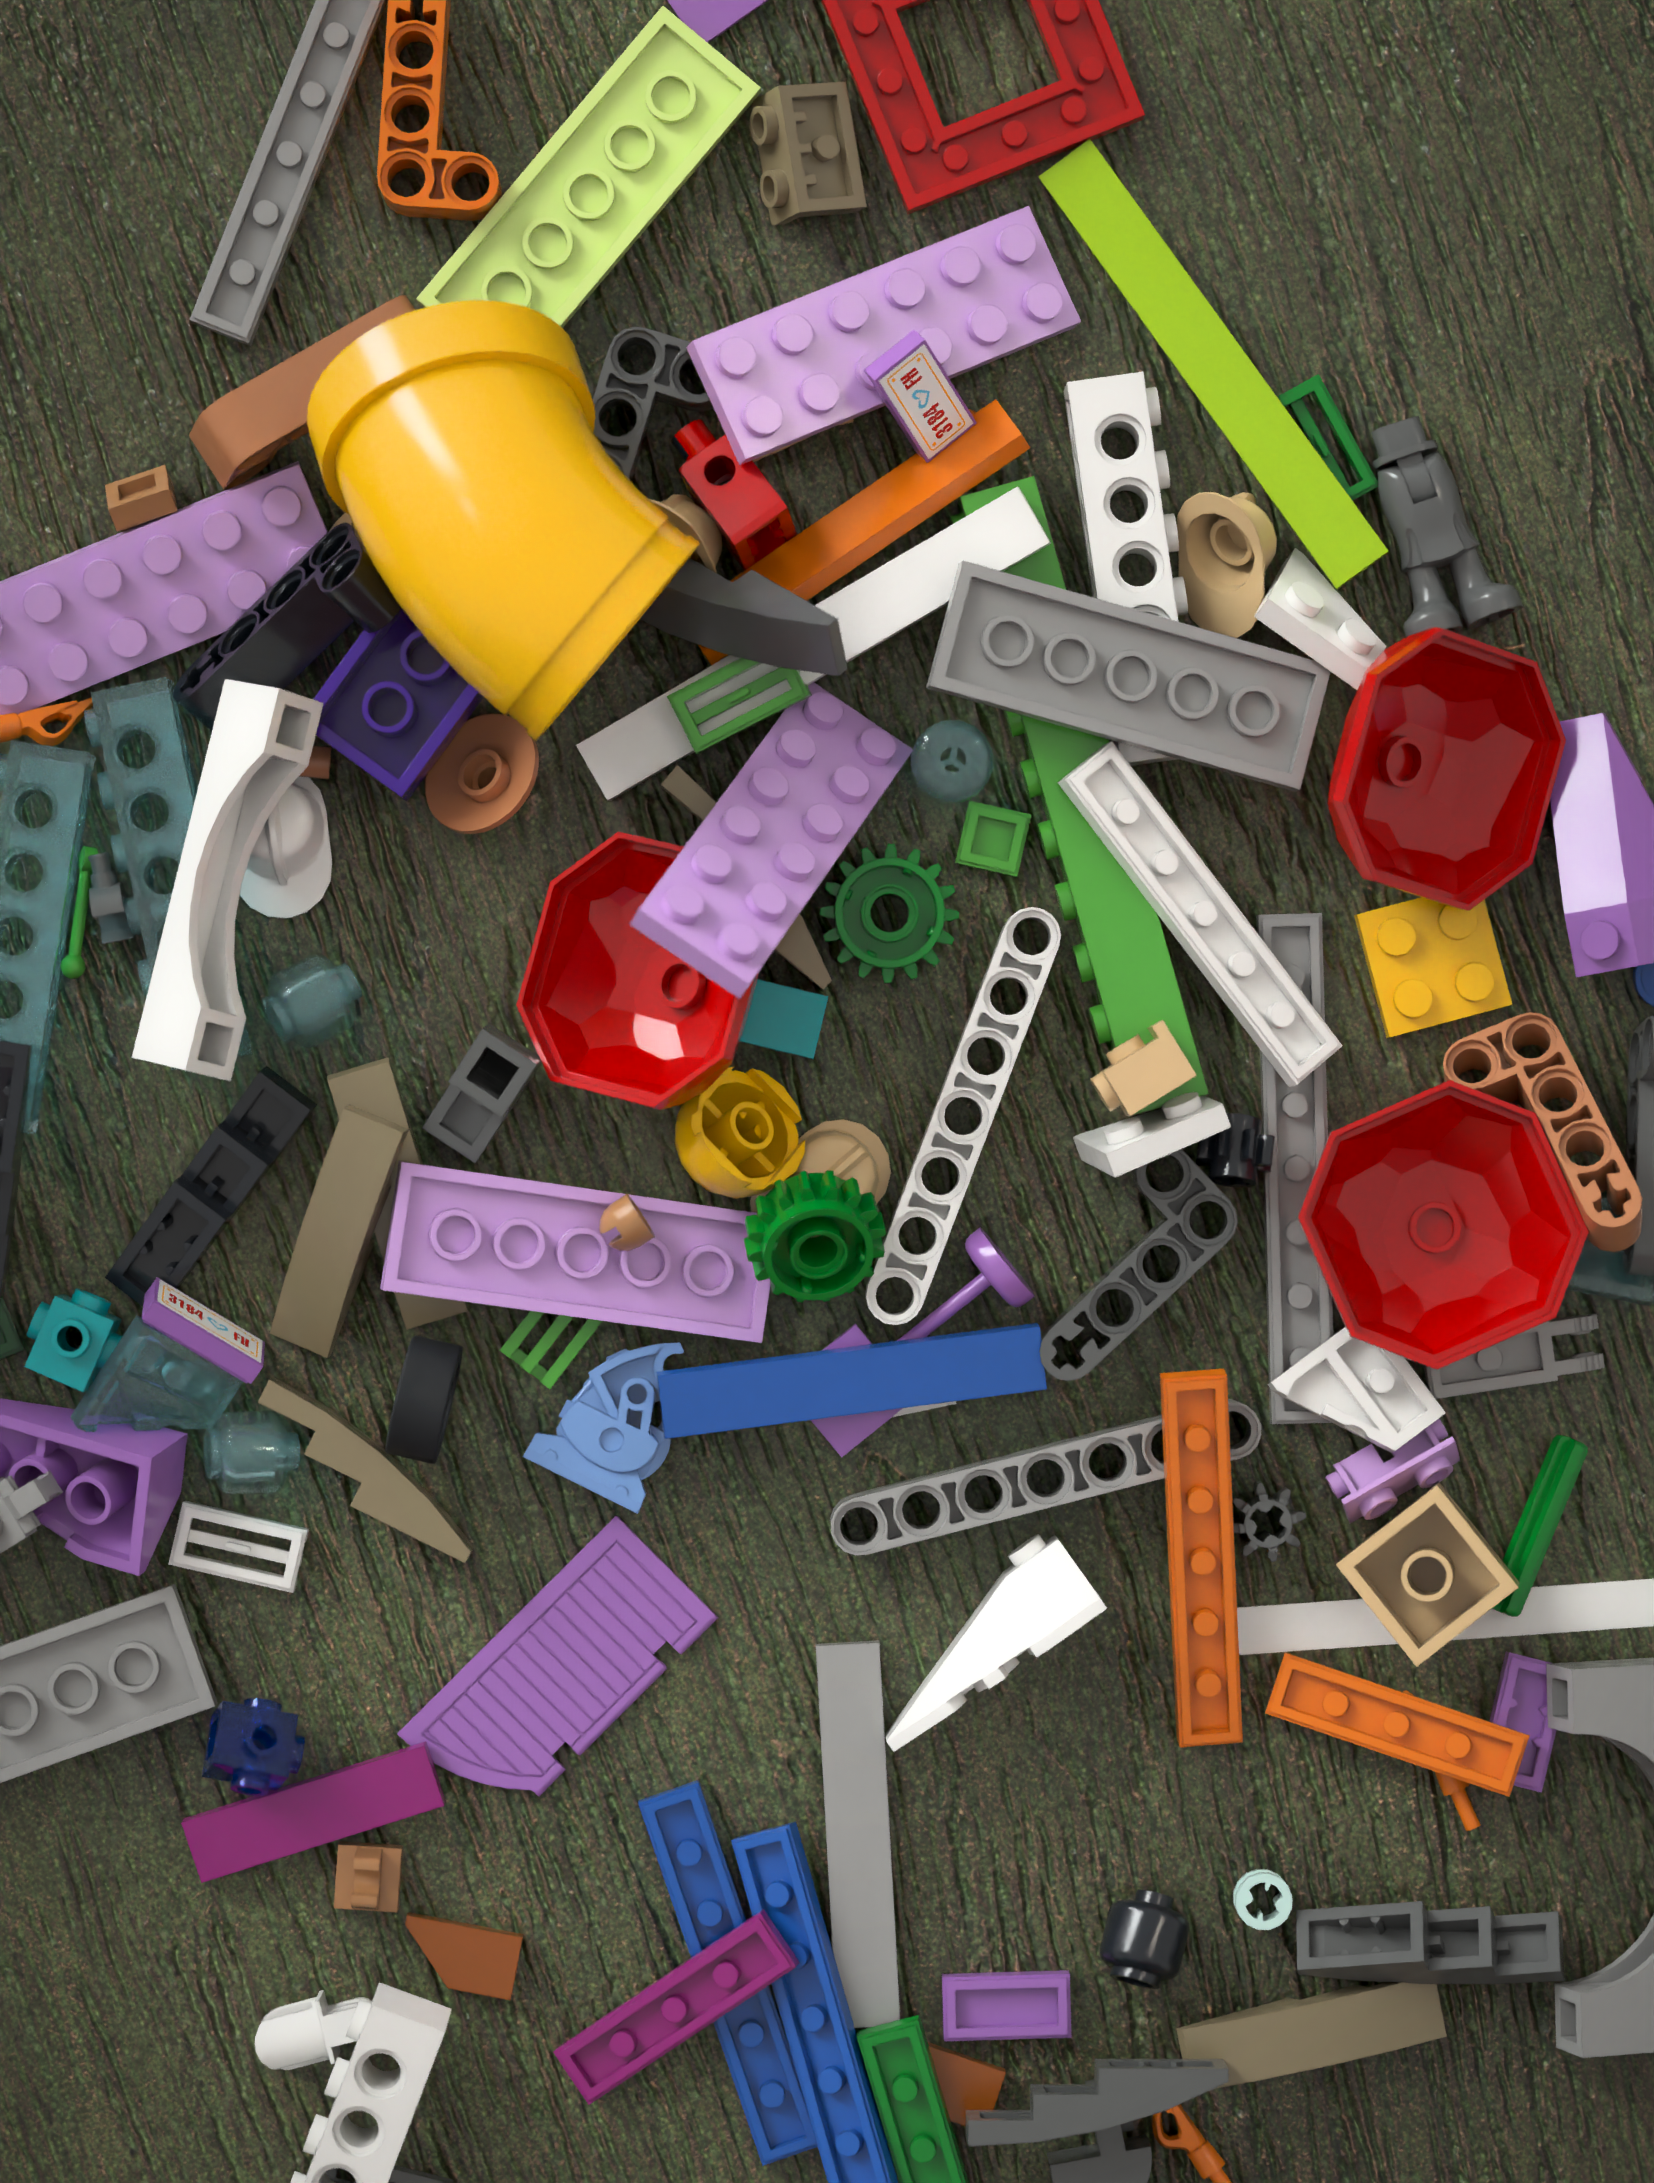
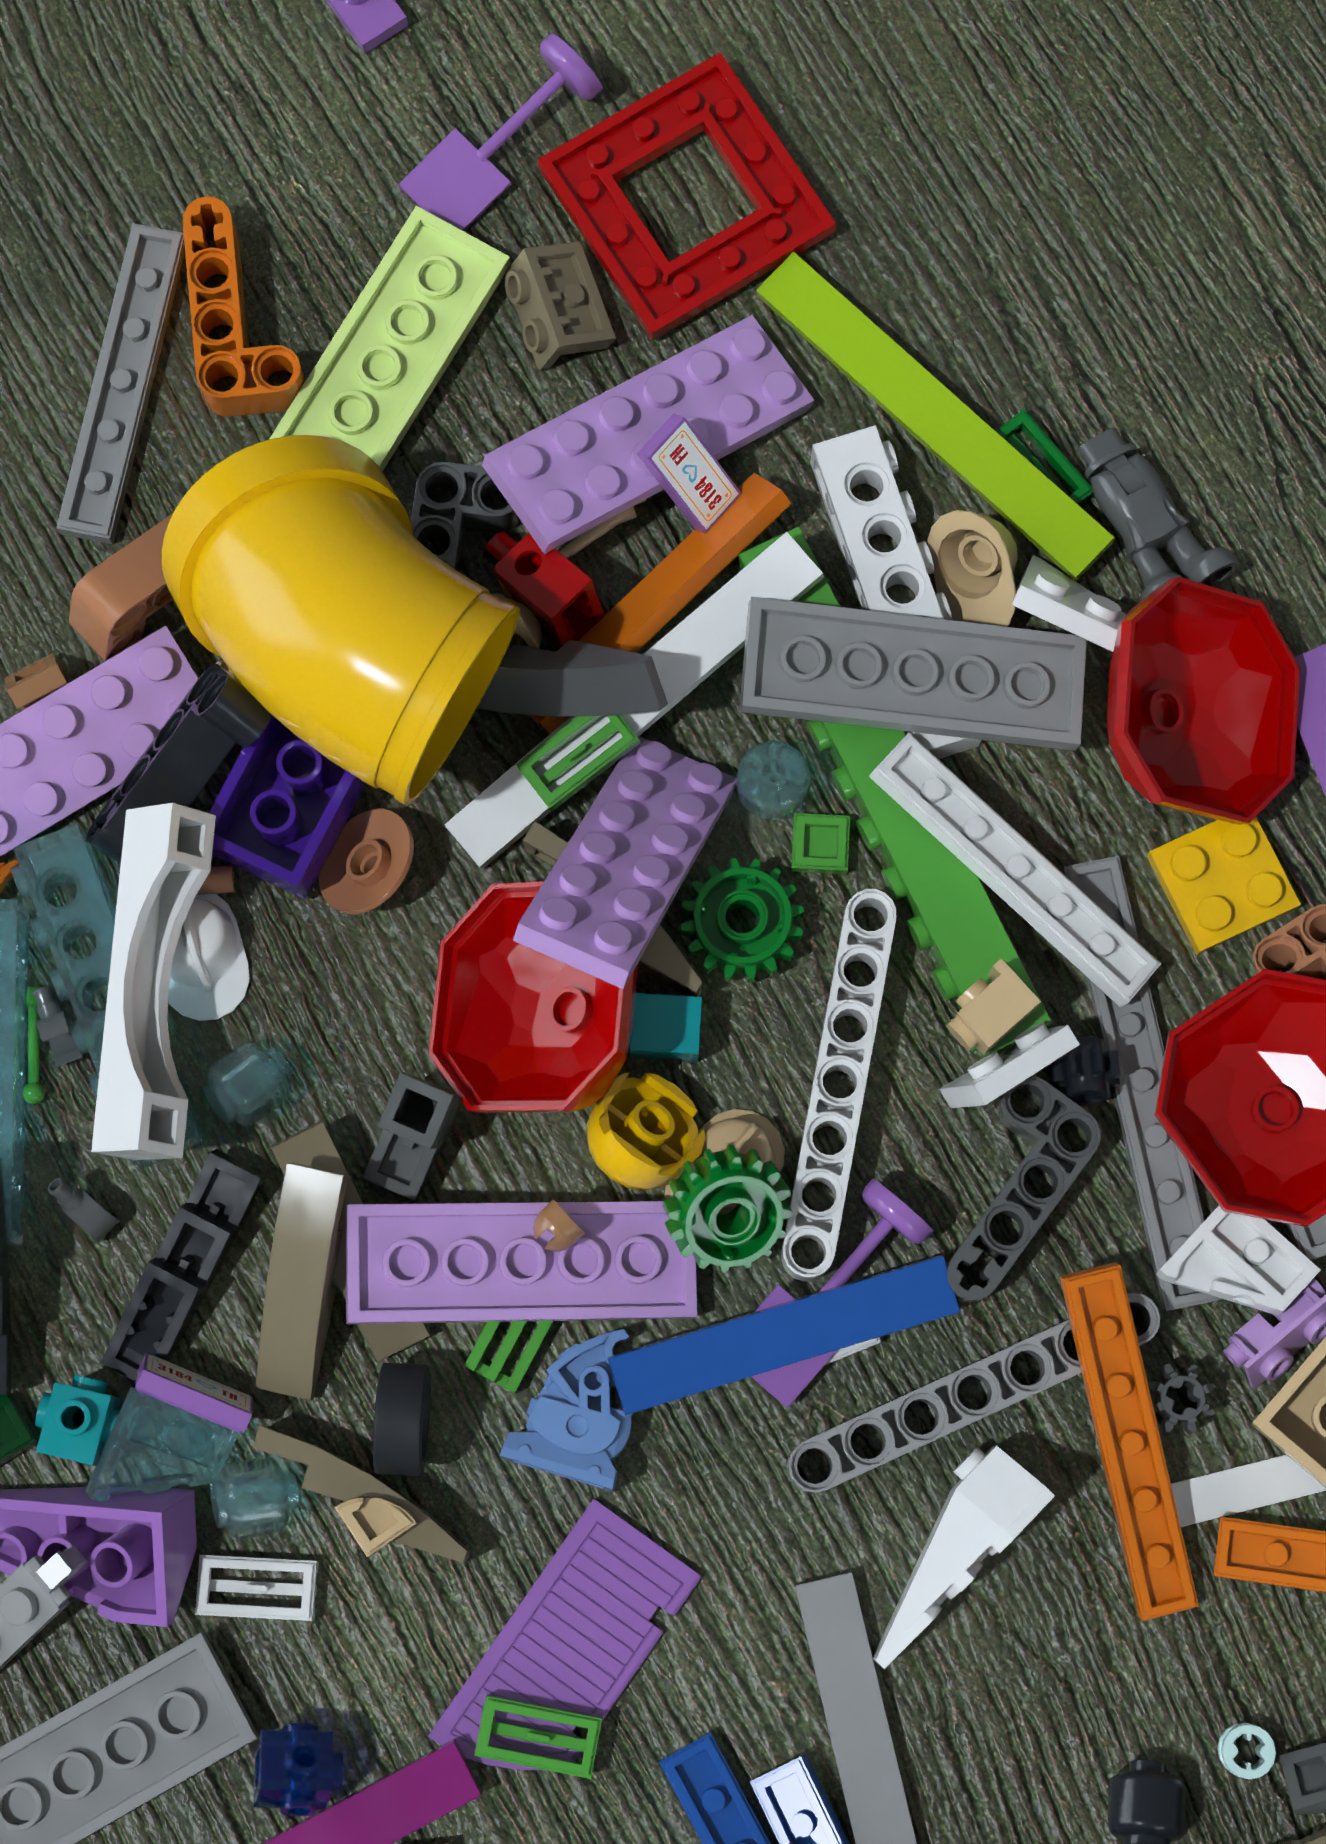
camera: 10 degrees left, 10 degrees down
none -> dark grey piece [48,1178,119,1242]
none -> tan tile [334,1497,418,1557]
none -> bright green tile [474,1695,603,1779]

